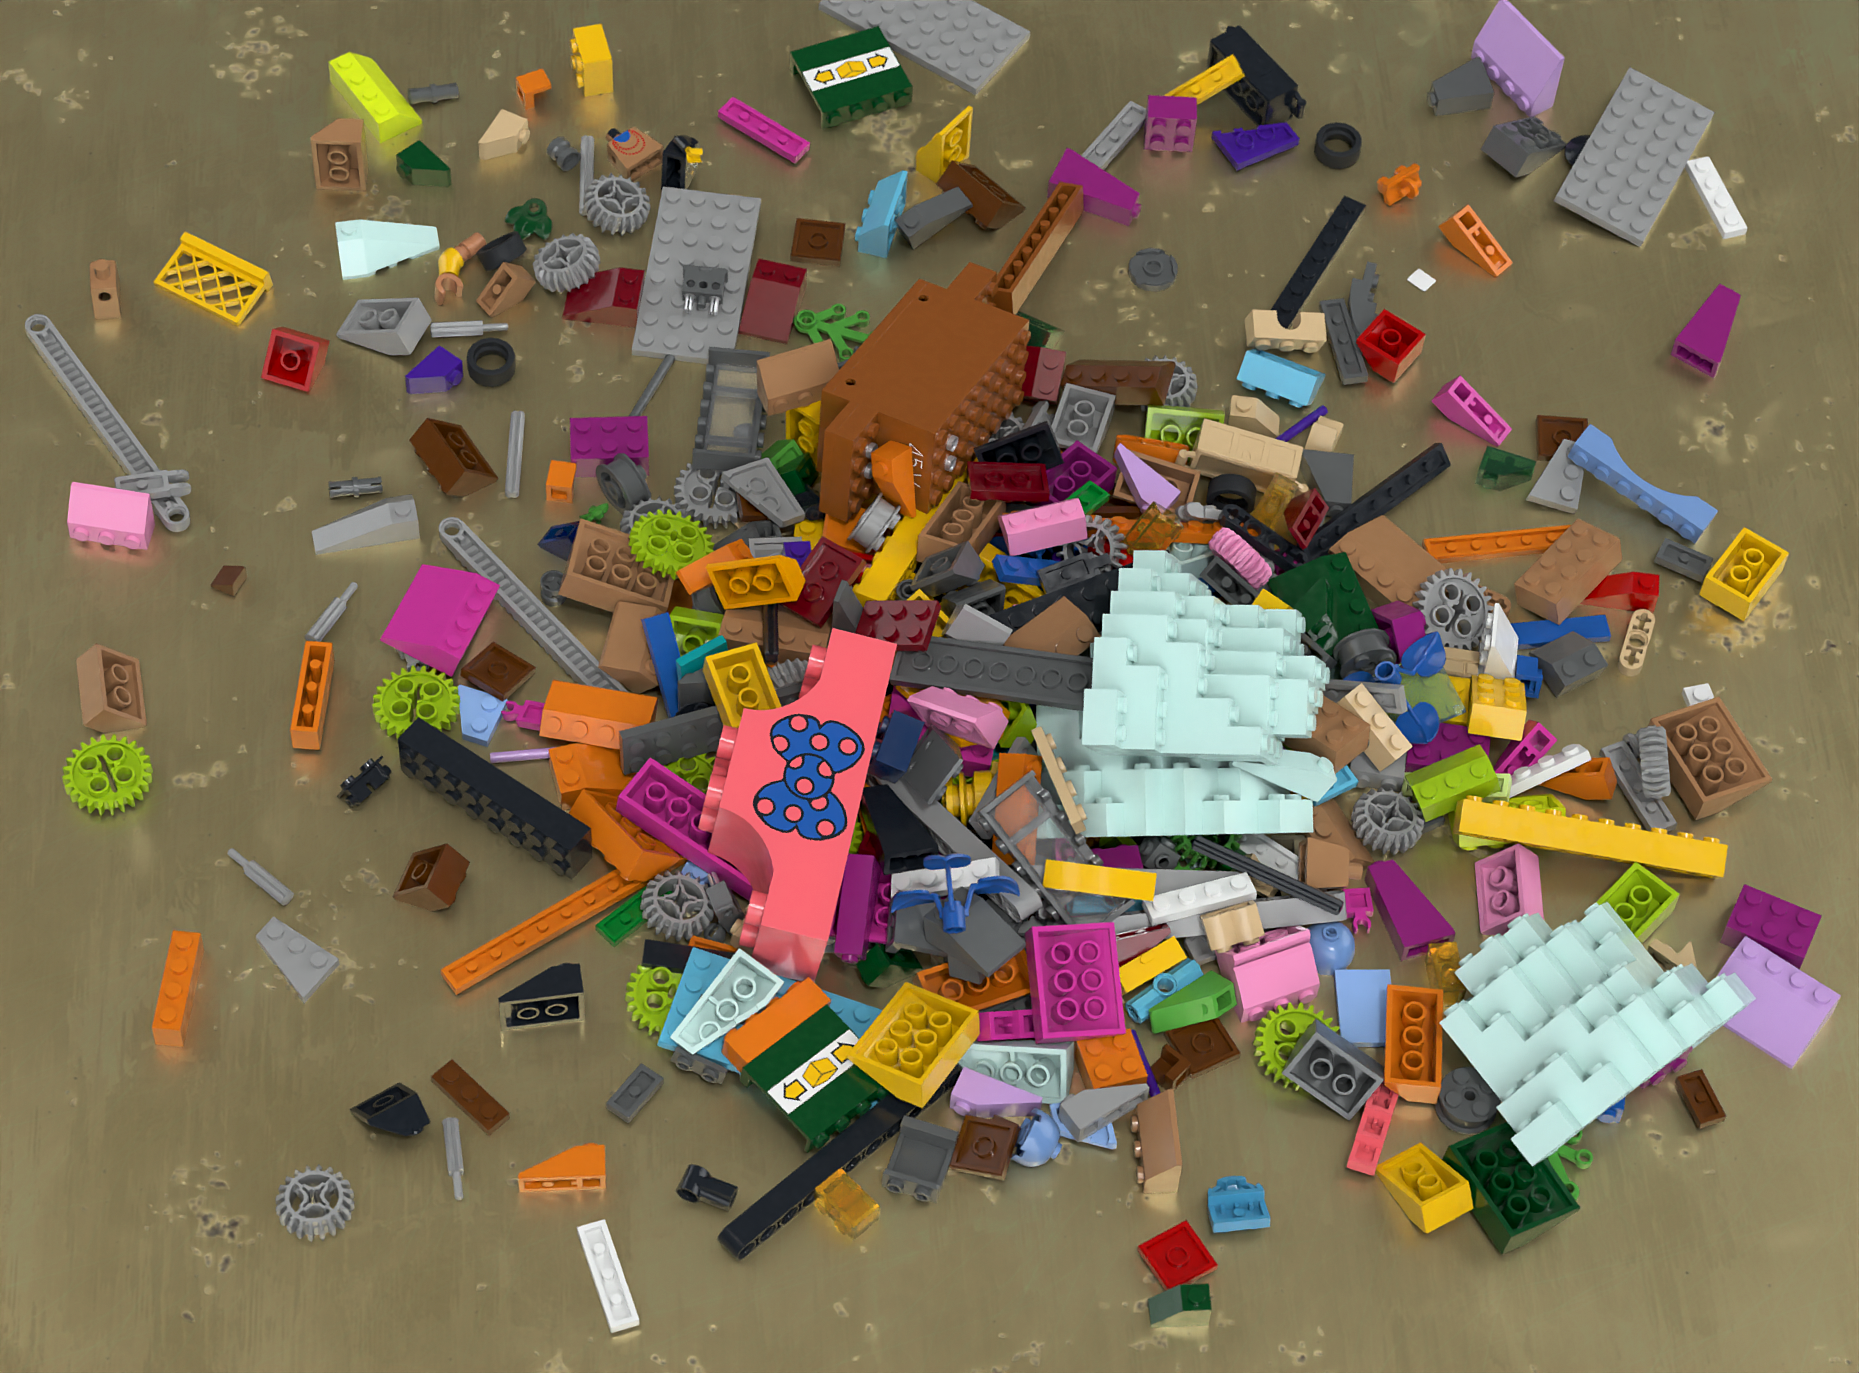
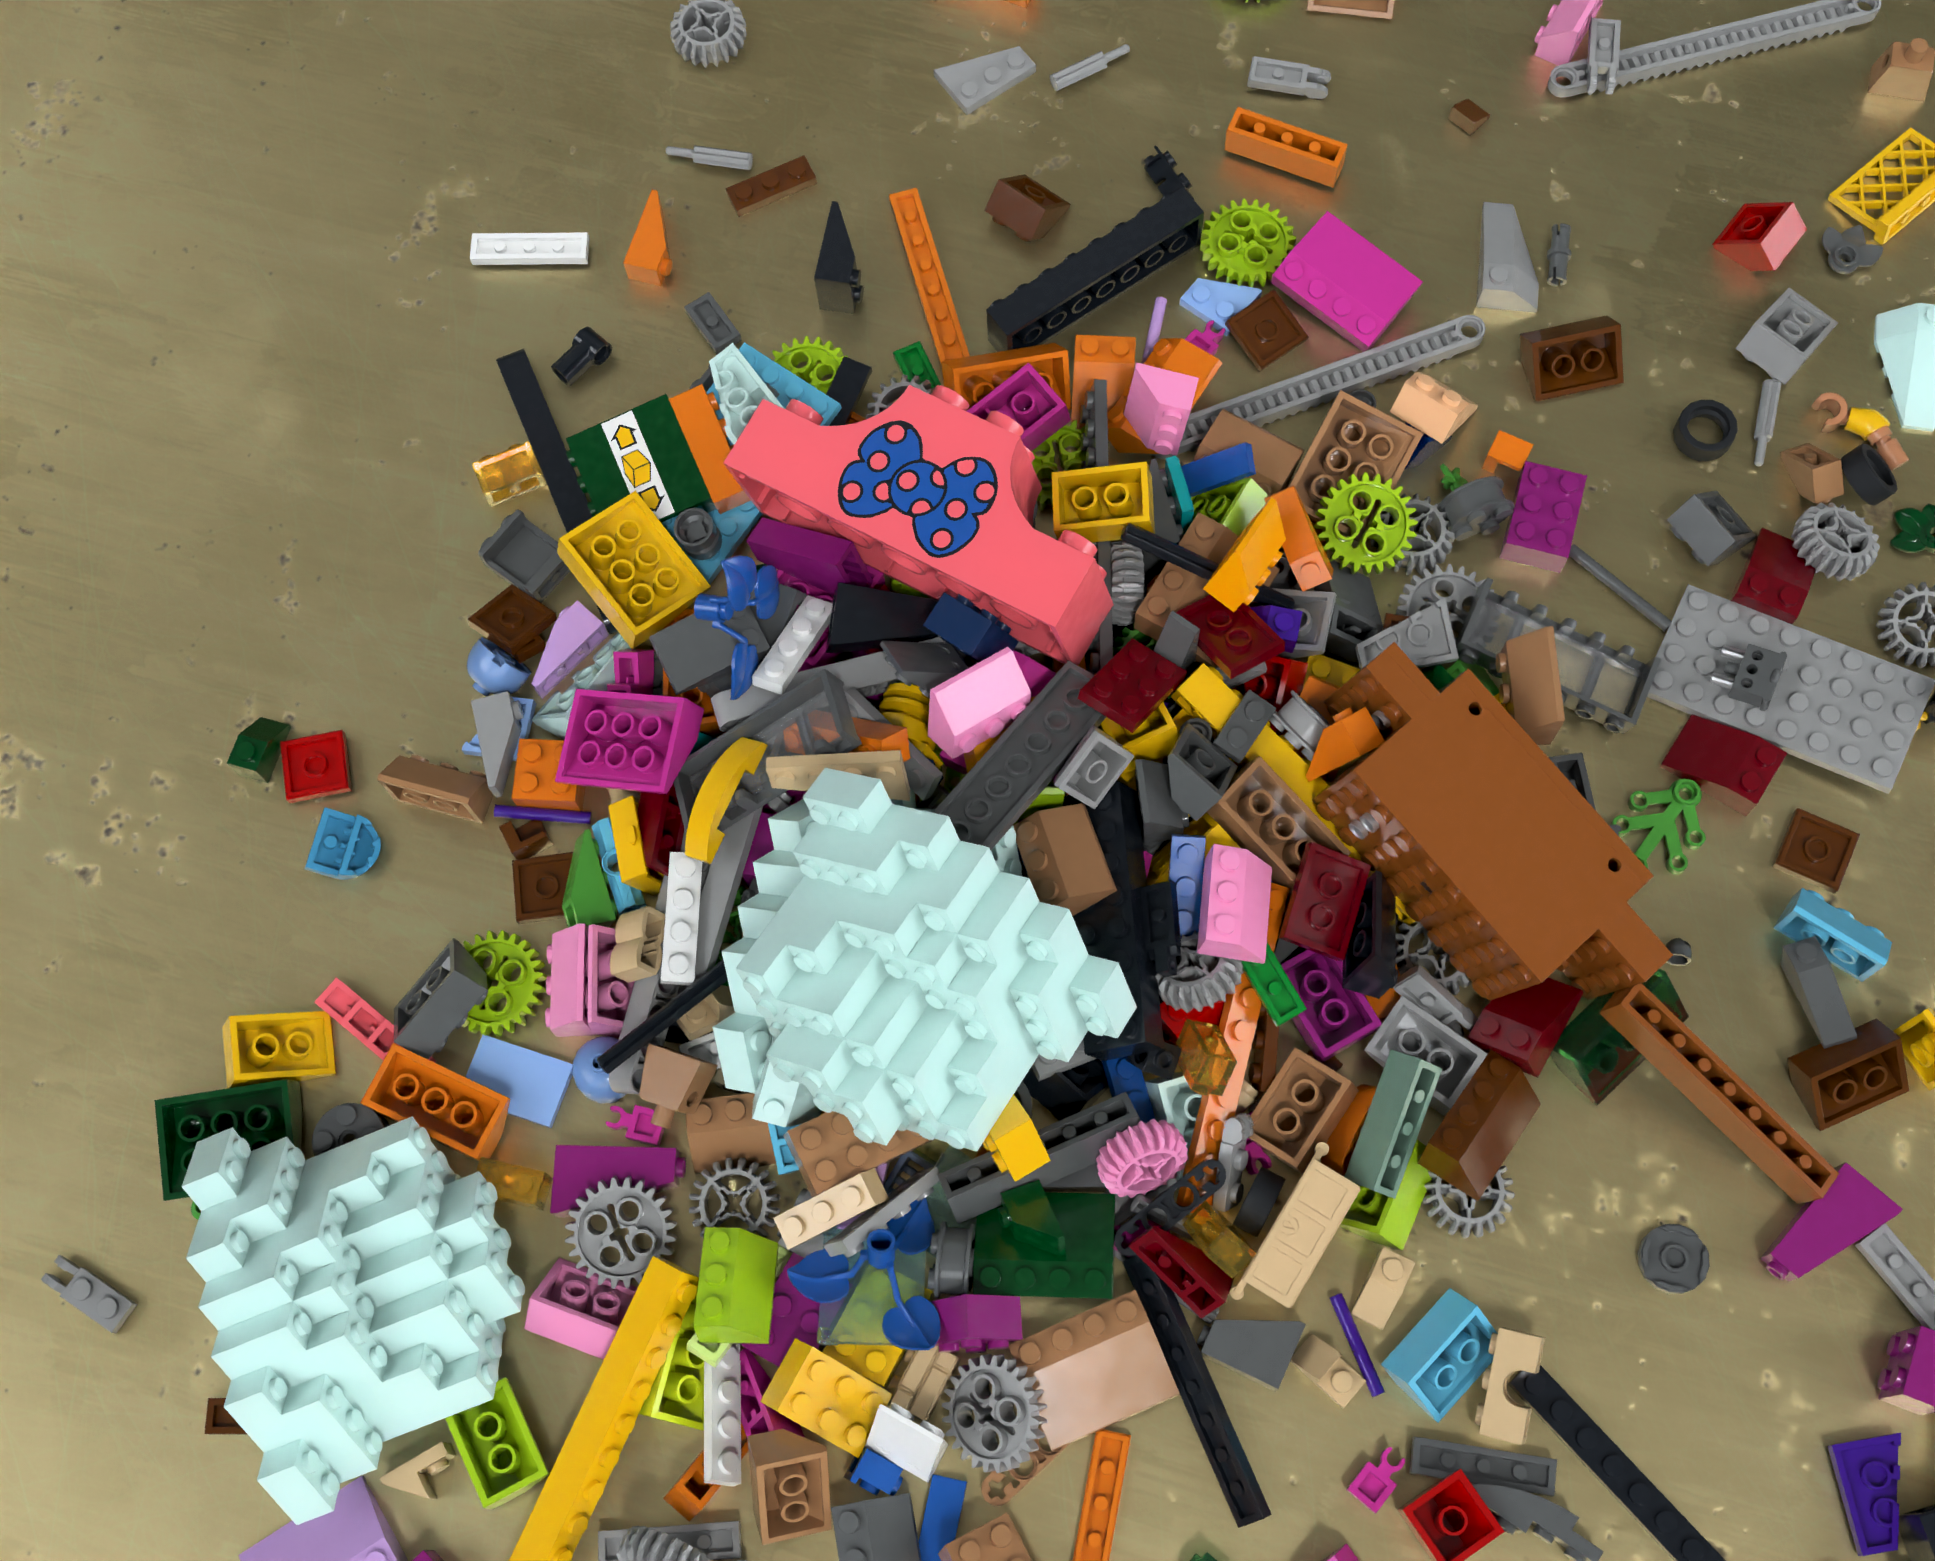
camera: 120 degrees right, 15 degrees up
light grey axle [305,582,358,642] -> none
black slope [350,1082,431,1136] -> none
dark purple slope [405,345,463,394] -> none
light grey axle [505,411,525,498] -> none
lavender slope [1114,443,1181,521] -> none
none -> light grey hinge [41,1255,137,1334]
none -> light grey gear [565,1176,677,1289]
none -> dark grey wheel [673,508,722,560]
none -> medium nougat slope [747,1429,832,1545]
none -> bright pink slope [1124,363,1199,456]
none -> dark grey plate [1212,689,1276,764]
none -> light grey hinge [1247,56,1331,100]
none -> sand green brick [1344,1049,1442,1199]
none -> dark pink plate [1346,1447,1405,1514]
none -> light nougat slope [1390,372,1479,444]
none -> dark grey slope [1667,491,1757,566]
none -> dark grey plate [1822,225,1883,274]

